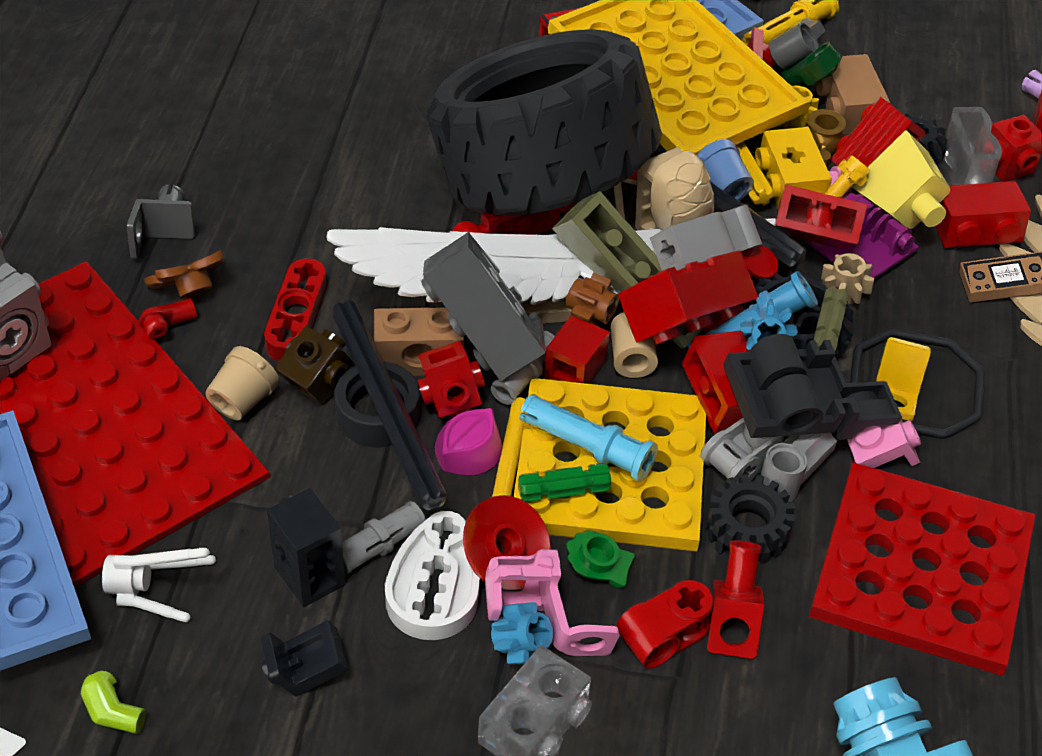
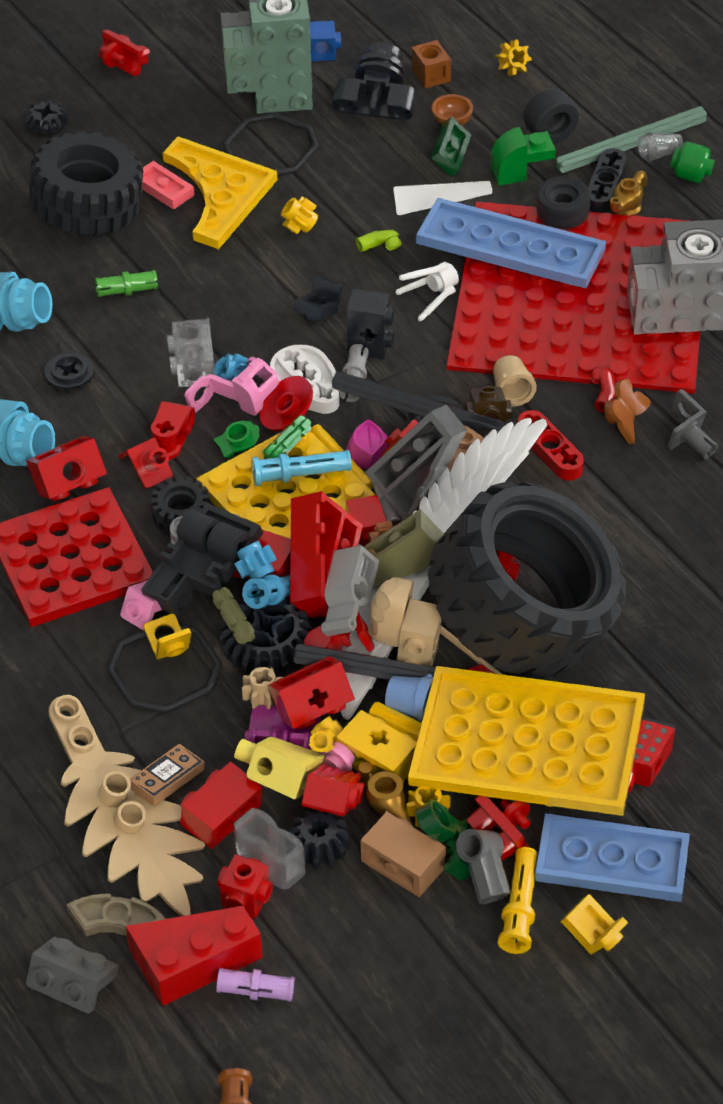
camera: 140 degrees right, 0 degrees up
none -> red brick [26,436,107,501]

